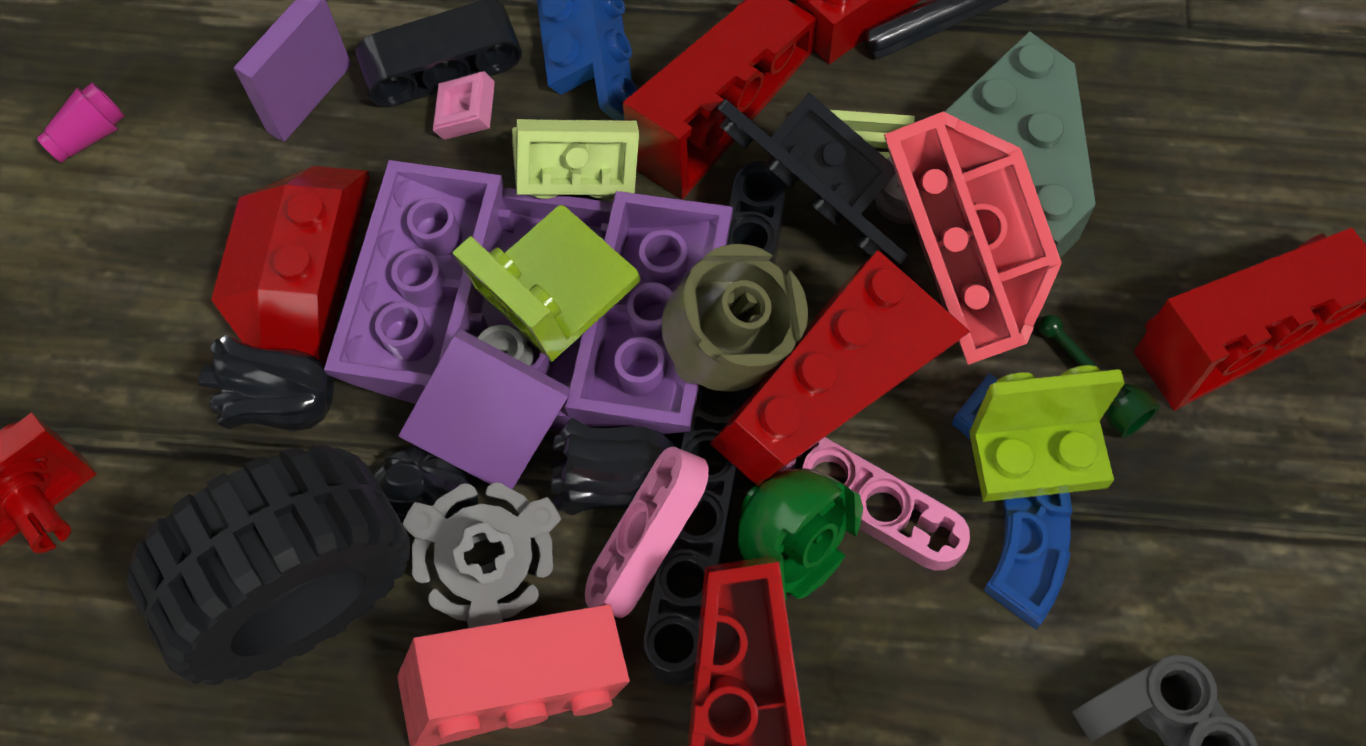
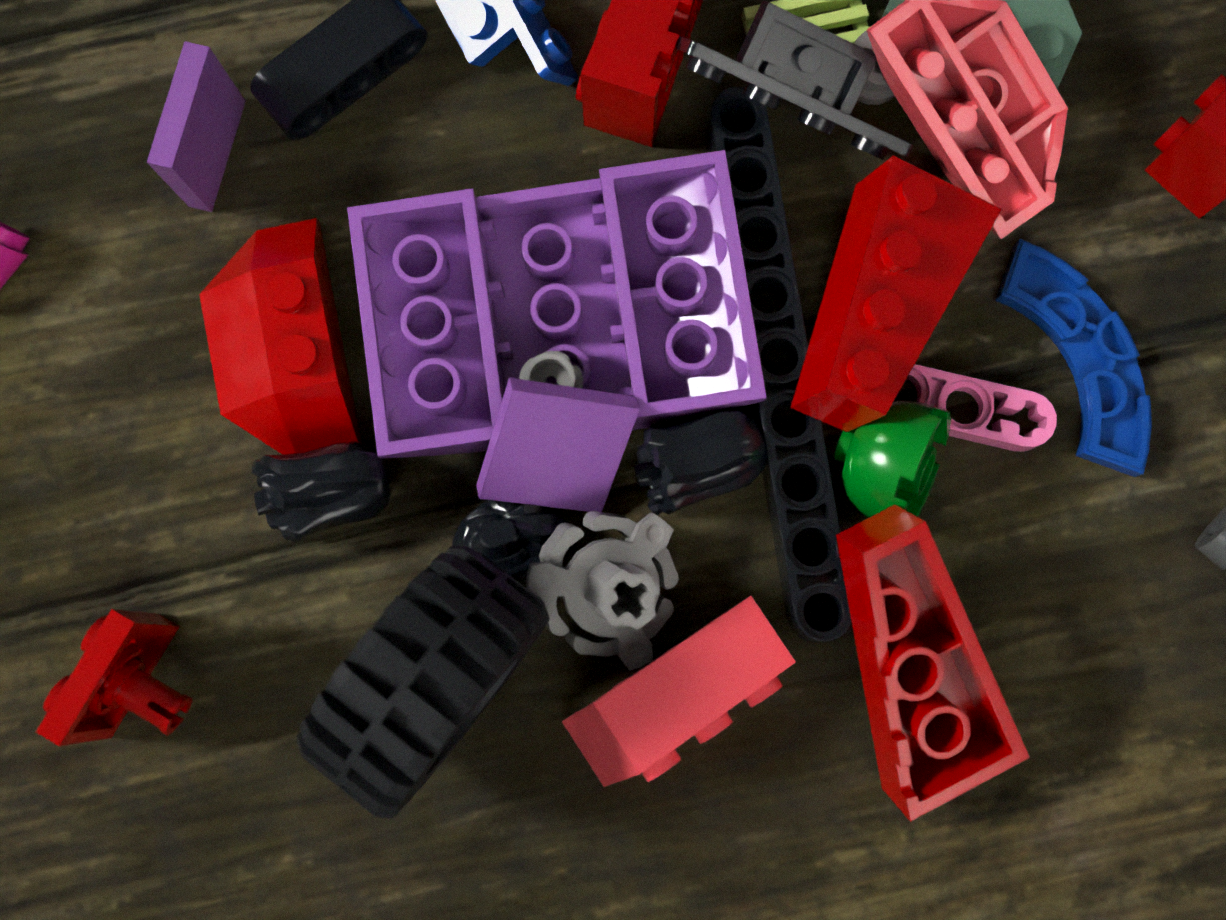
camera: 20 degrees left, 15 degrees up
bright pink tile [433,71,495,140] -> none
lime bracket [452,205,641,362] -> none
yellowish green bracket [512,119,639,199] -> none
bright pink beam [585,446,709,618] -> none
olive brick [662,244,808,392] -> none
lime bracket [969,365,1125,502] -> none
dark green hinge [1038,314,1160,438] -> none

